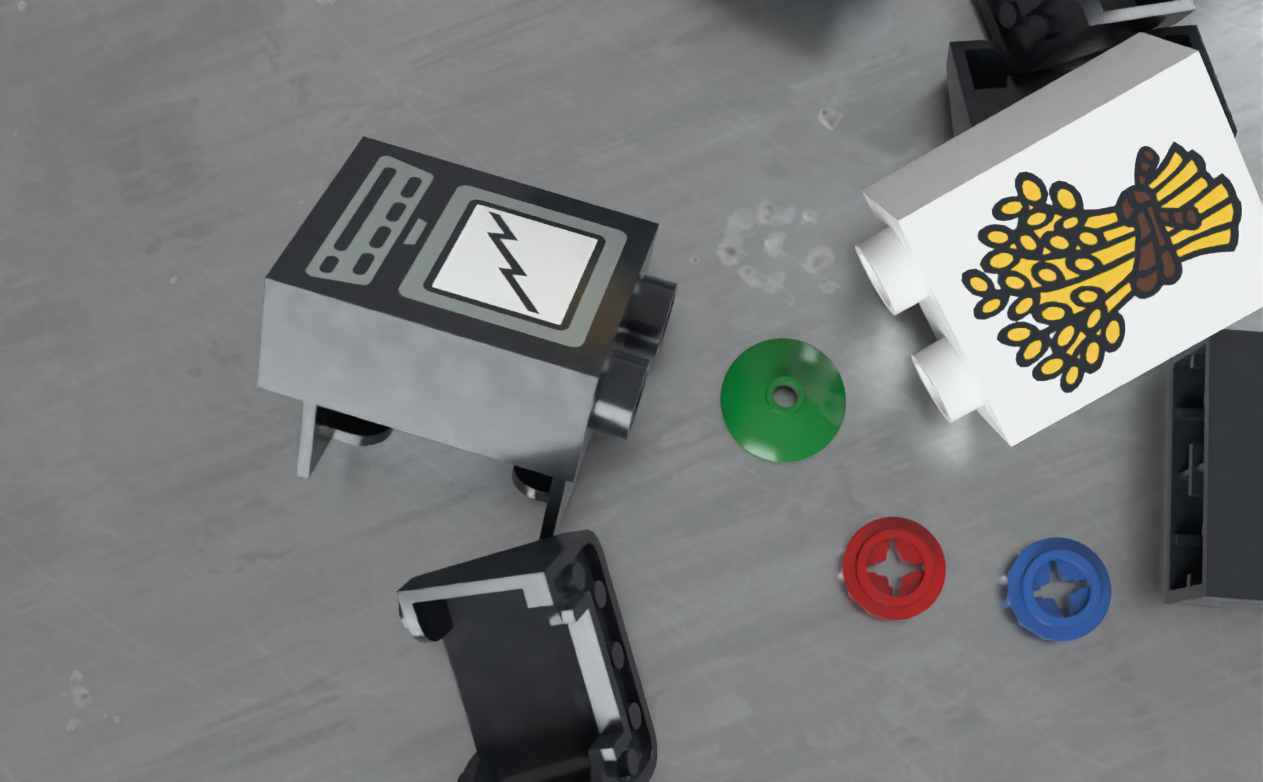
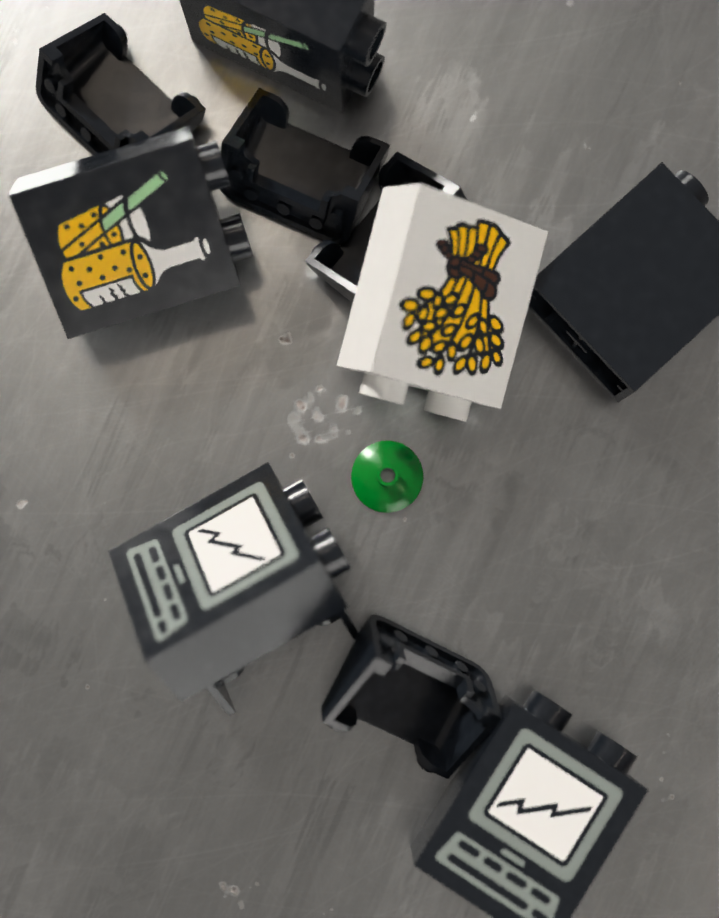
camera: 45 degrees left, 5 degrees up
red gear [841,517,946,621] -> none
blue gear [1006,537,1111,641] -> none

